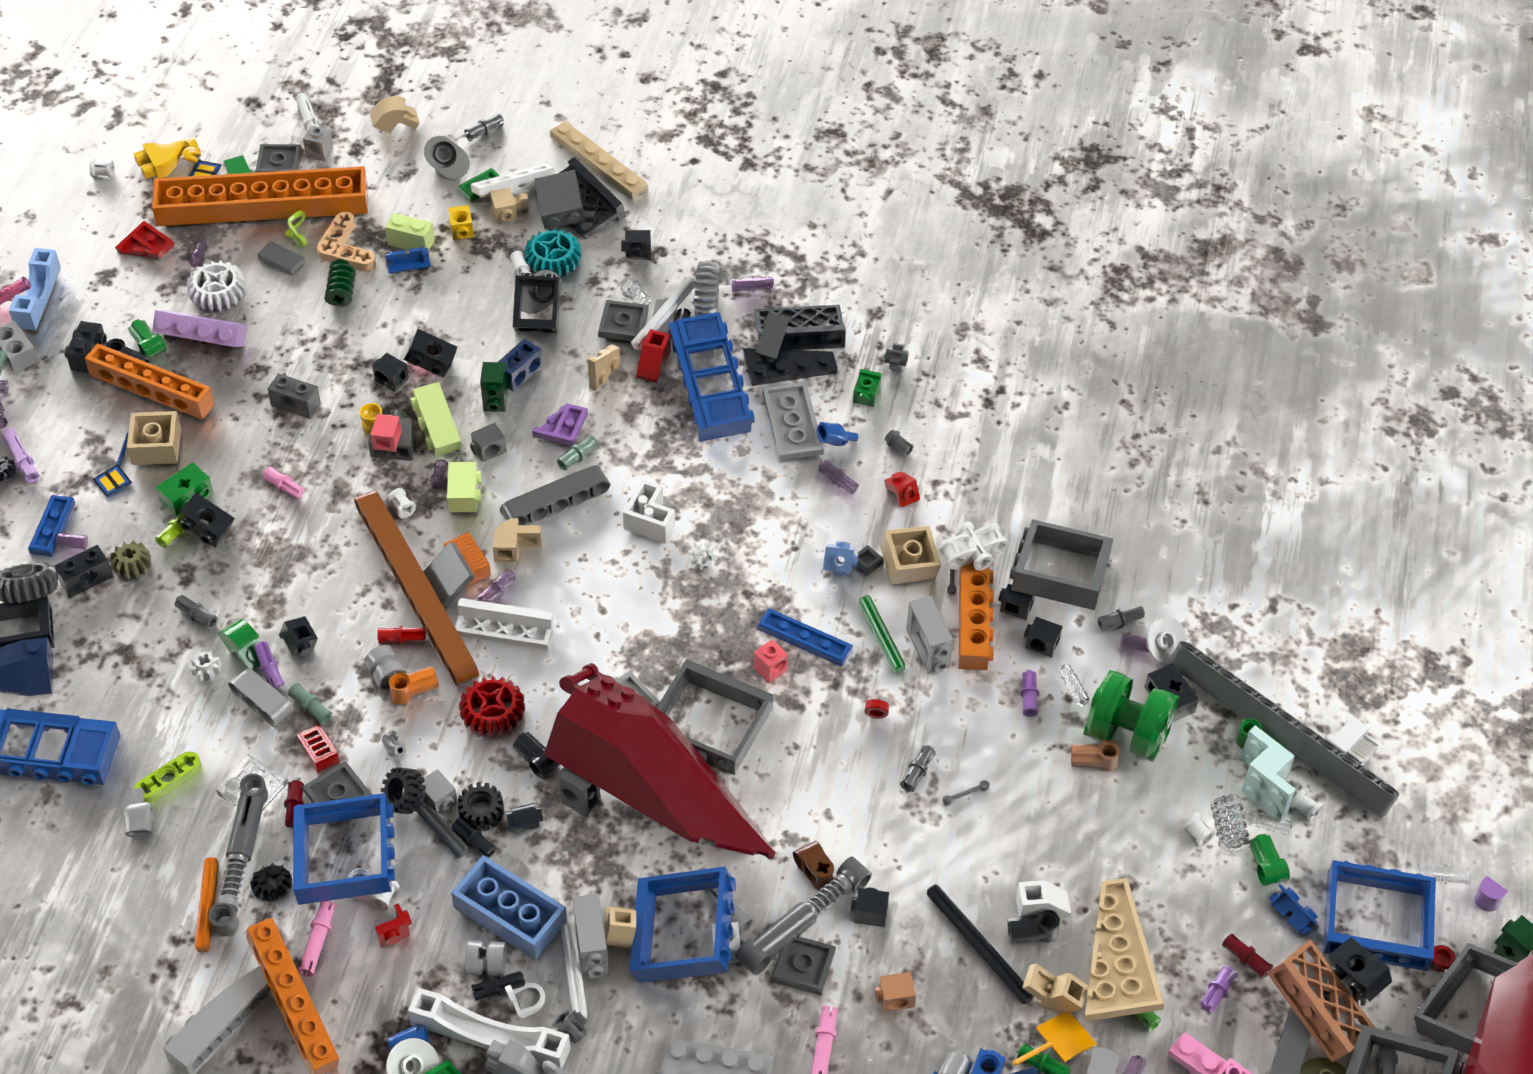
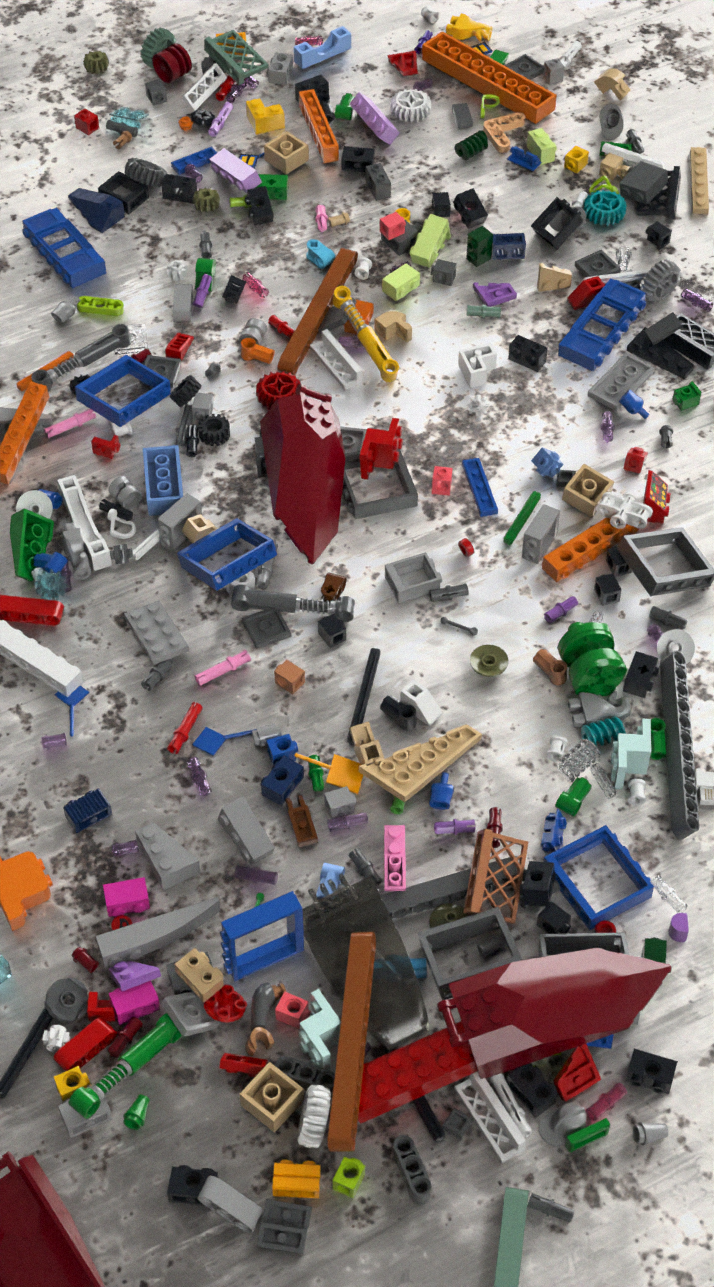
camera: 50 degrees right, 0 degrees up
sand green pin [288,683,333,725] -> none
dark grey pin [464,113,504,141] -> none
dark grey beam [500,465,611,526] -> none
black brick [505,803,544,833] -> none
none -> lavender brick [209,148,262,193]
none -> clear pink pin [242,272,269,298]
none -> yellow brick [246,98,285,135]
none -> medium azure piece [306,239,336,269]
none -> tan pin [328,212,350,228]
none -> yellow piece [333,286,399,382]
none -> black brick [341,146,375,173]
none -> red bracket [360,418,403,480]
none -> light grey window [385,552,442,604]
none -> dark purple axle [414,30,433,55]
none -> blue piece [429,772,454,810]
none -> olive dish [470,645,509,677]
none -> black brick [508,335,548,372]
none -> black brick [537,901,571,934]
none -> light grey hips [568,691,631,727]
none -> teal piece [581,716,626,749]
none -> lime piece [589,176,619,194]
none -> dark grey axle [626,129,644,154]
none -> red slope [643,470,671,524]

